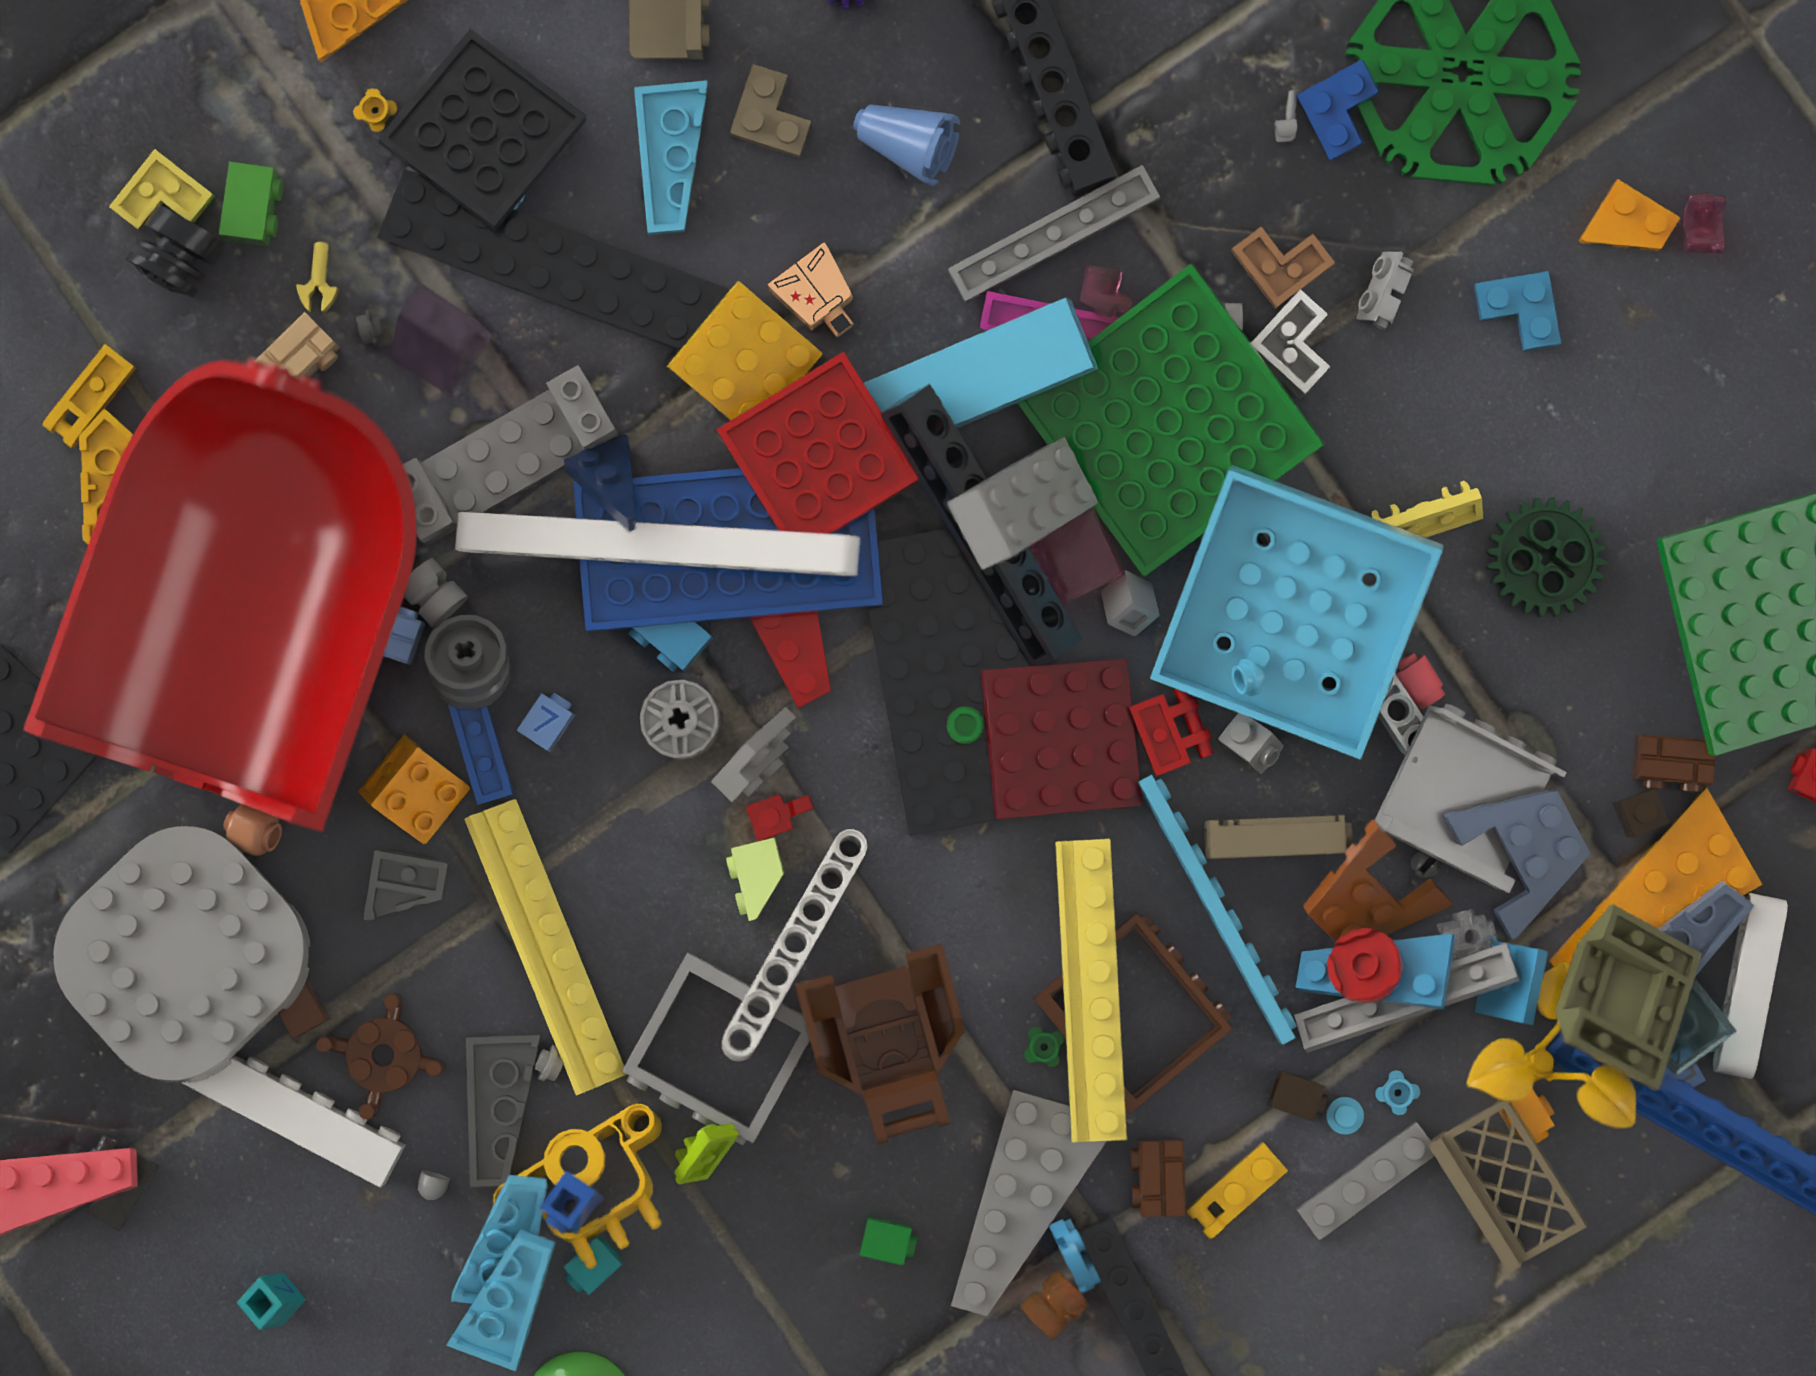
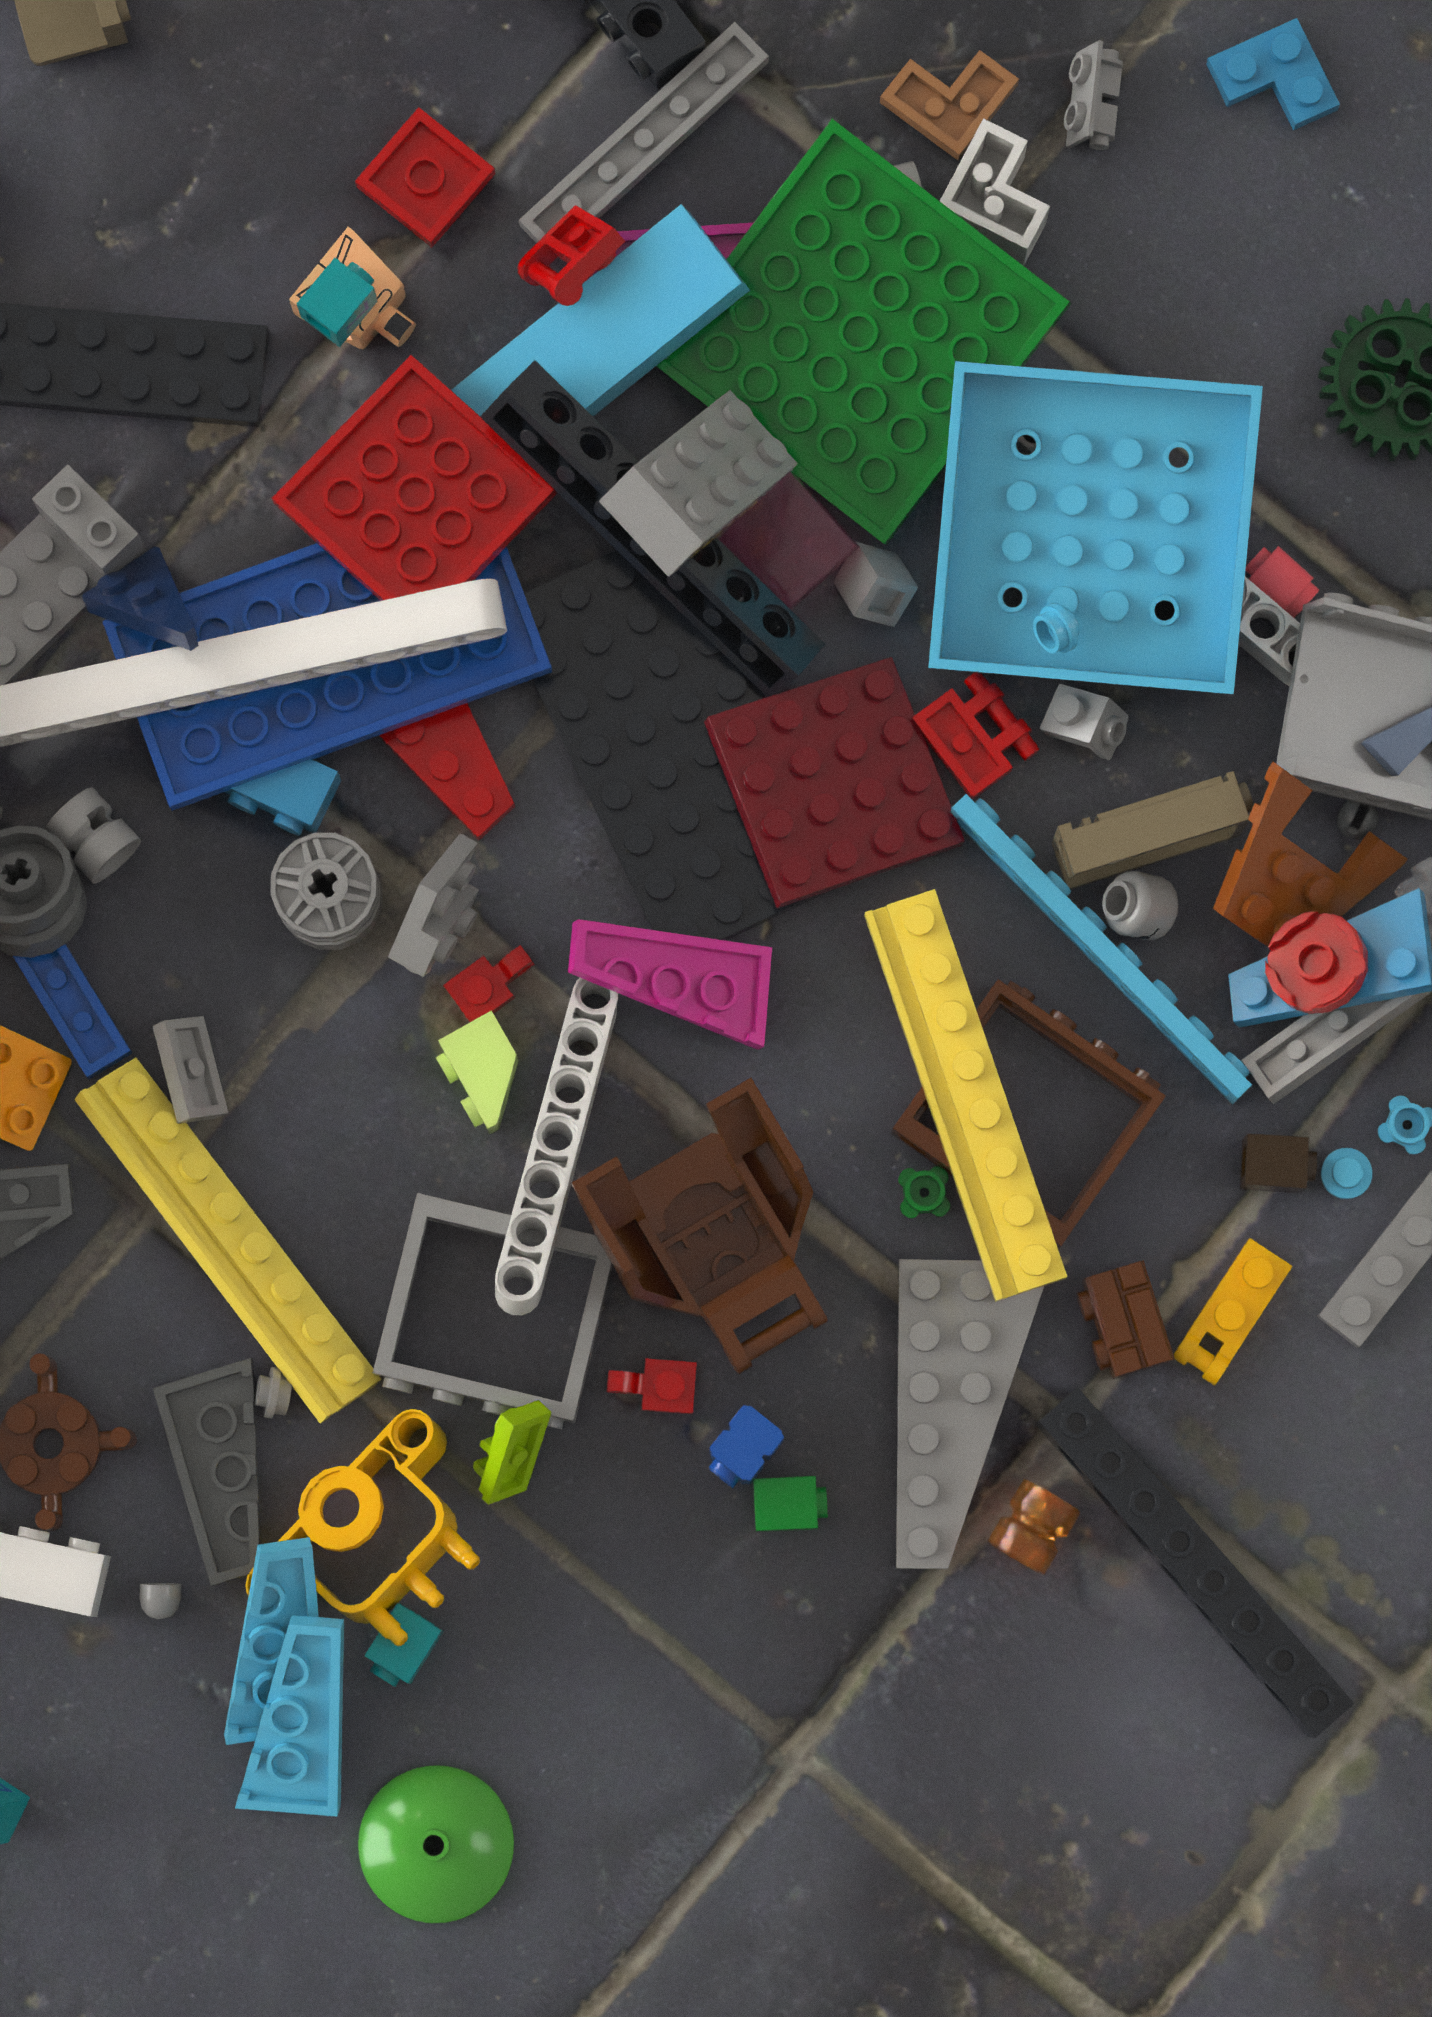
camera: 15 degrees left, 5 degrees down
medium blue brick [517,692,576,752] -> none
blue brick [540,1171,604,1234] -> none
medium azure wing [634,81,708,235] -> none
yellow plate [667,281,823,421] -> none
dark tan plate [730,64,811,158] -> none
medium blue cone [853,104,960,186] -> none
green tile [947,707,984,744] -> none
dark azure plate [1049,1219,1101,1294] -> none
clear pink bracket [1080,265,1132,317] -> none
light yellow plate [1372,481,1483,538] -> none
none -> light grey wheel [45,787,141,884]
none -> light grey plate [152,1016,228,1124]
none -> teal brick [297,257,378,347]
none -> red plate [355,107,496,248]
none -> red plate [517,205,625,306]
none -> dark pink wing [568,919,772,1050]
none -> red plate [606,1358,697,1414]
none -> blue brick [709,1405,784,1488]
none -> light grey head [1102,871,1179,940]

